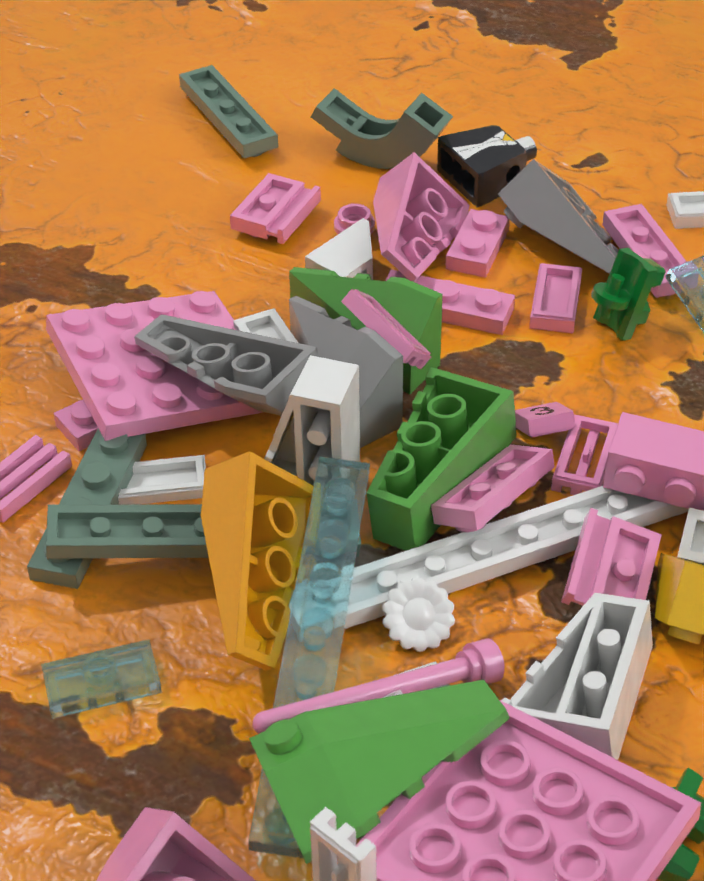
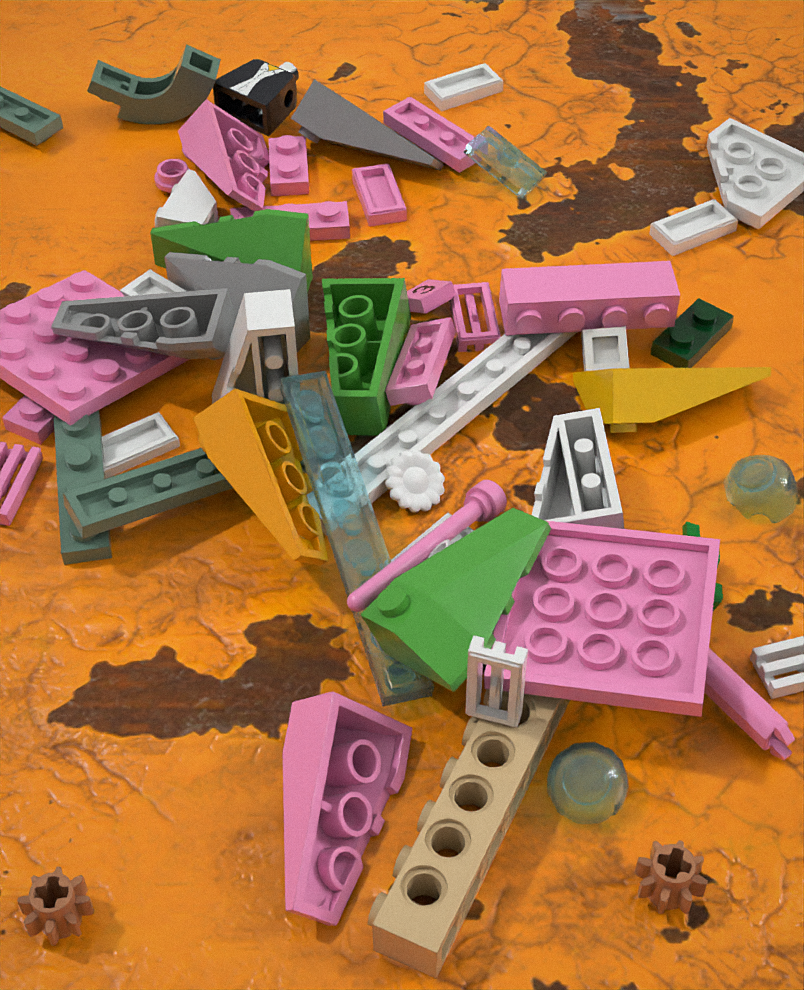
camera: 25 degrees left, 5 degrees up
clear light blue plate [41,640,162,719] -> none
bright pink plate [230,173,321,244] -> none
bright pink tile [341,289,431,369] -> none
bright pink plate [561,508,661,606] -> none
green hips [591,248,666,341] -> none

